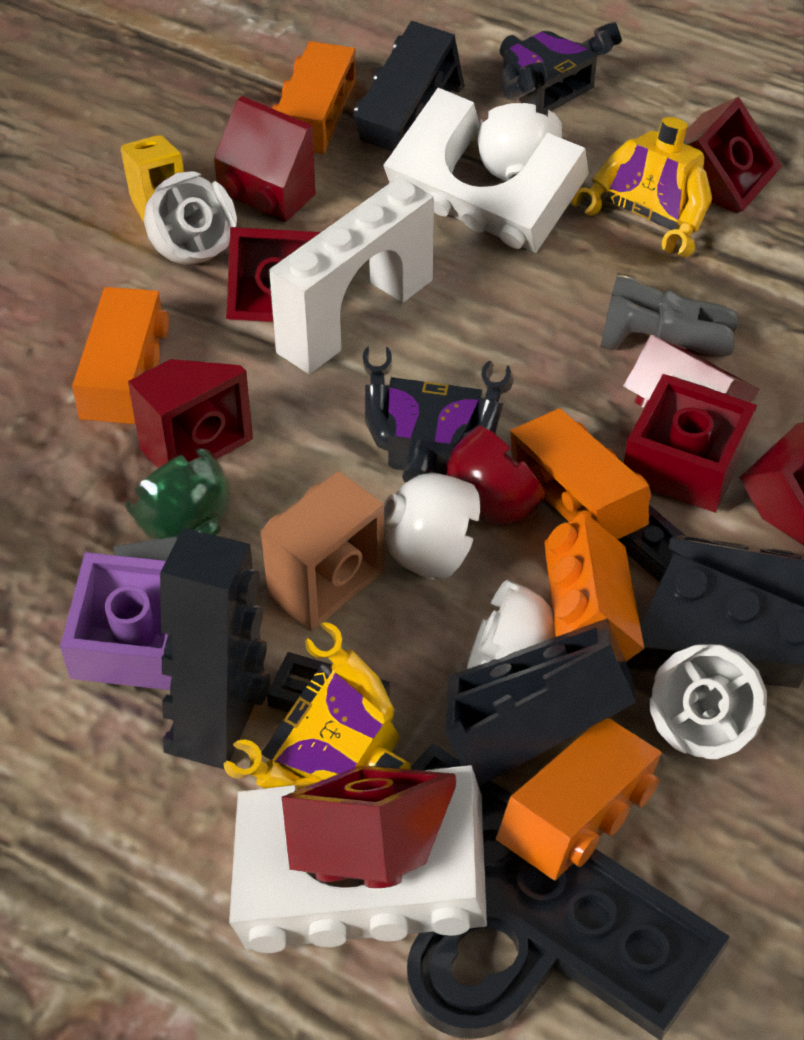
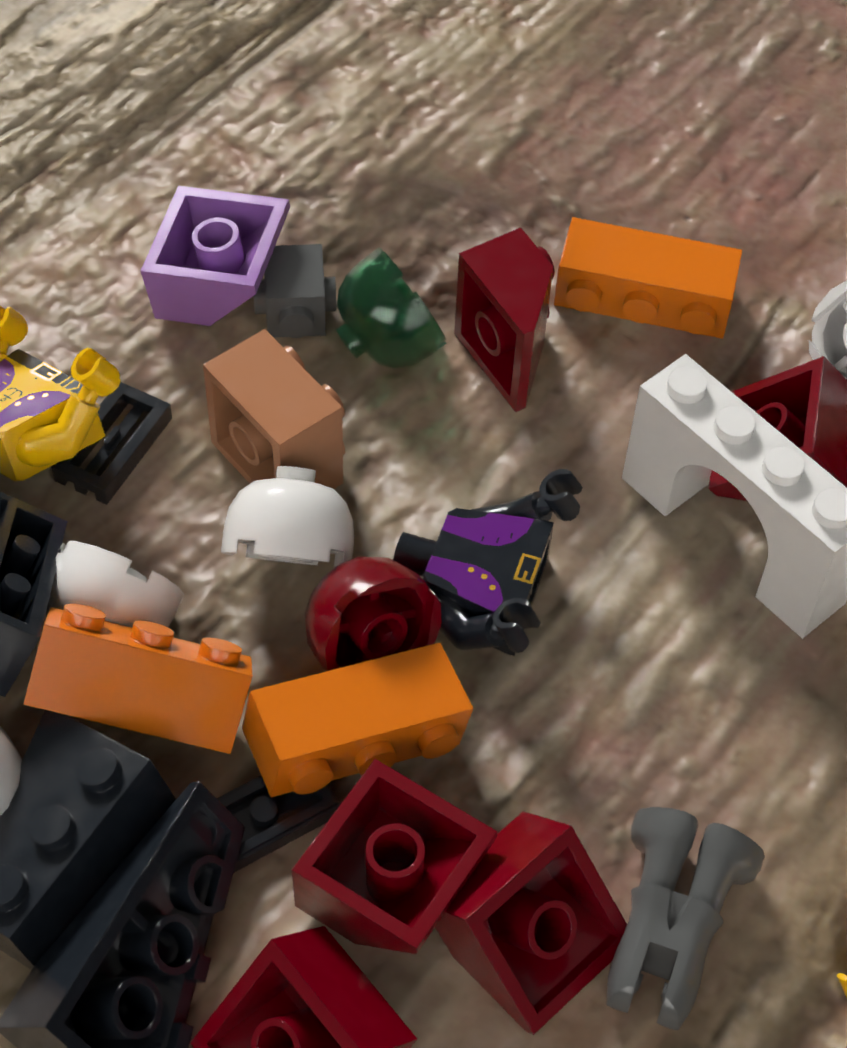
camera: 95 degrees right, 5 degrees up
black wedge [160,527,270,770] -> none

